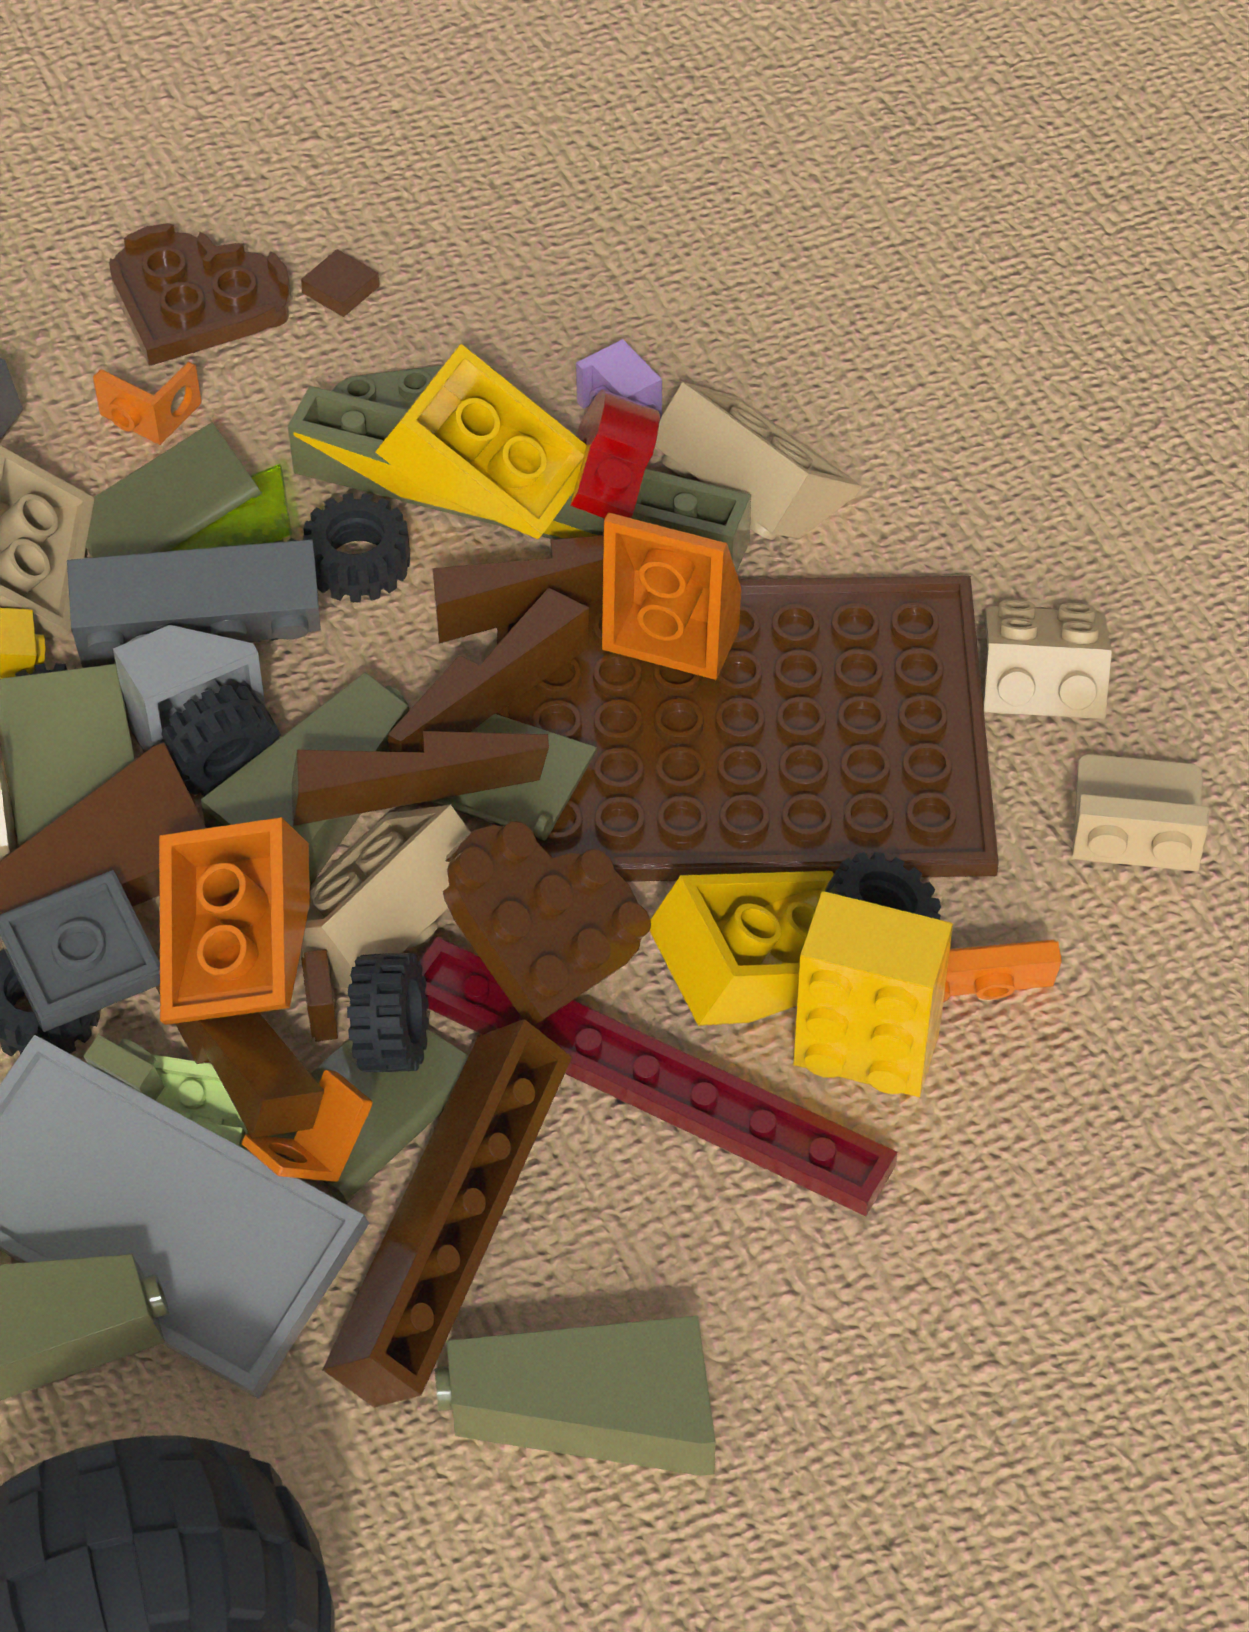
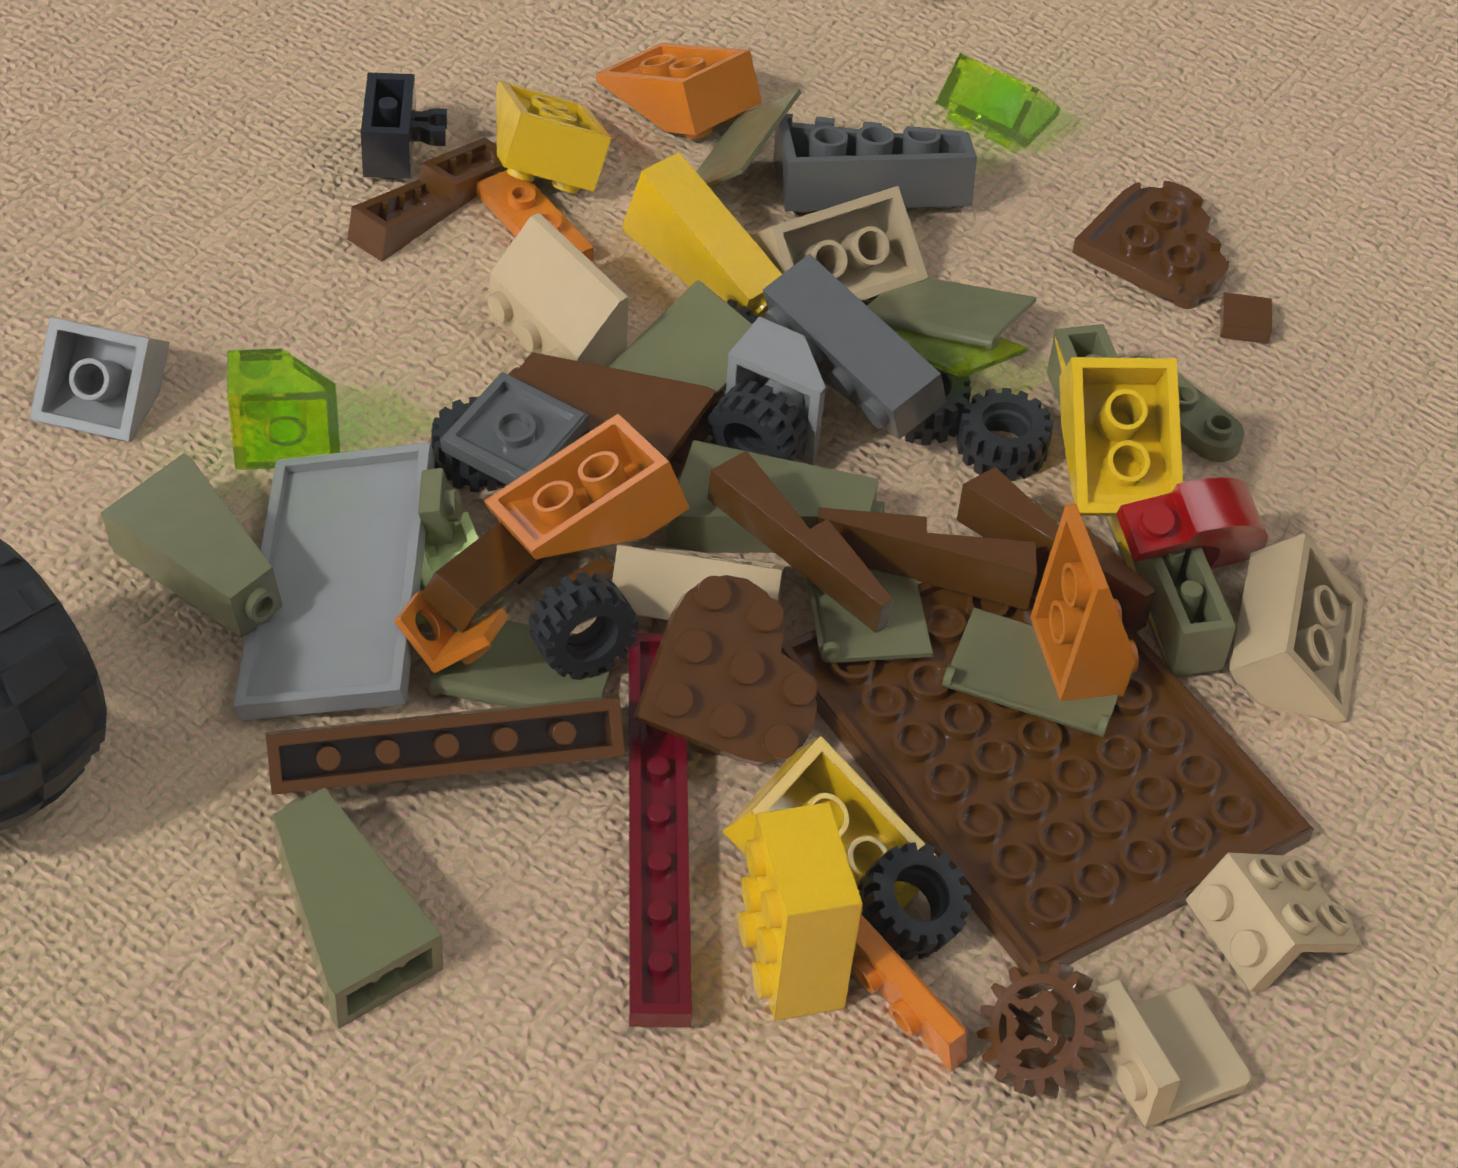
camera: 55 degrees right, 5 degrees down
orange bracket [93,362,201,445] -> none
lavender brick [576,339,662,419] -> none
none -> olive piece [942,608,1118,738]
none -> reddish brown gear [977,959,1112,1099]

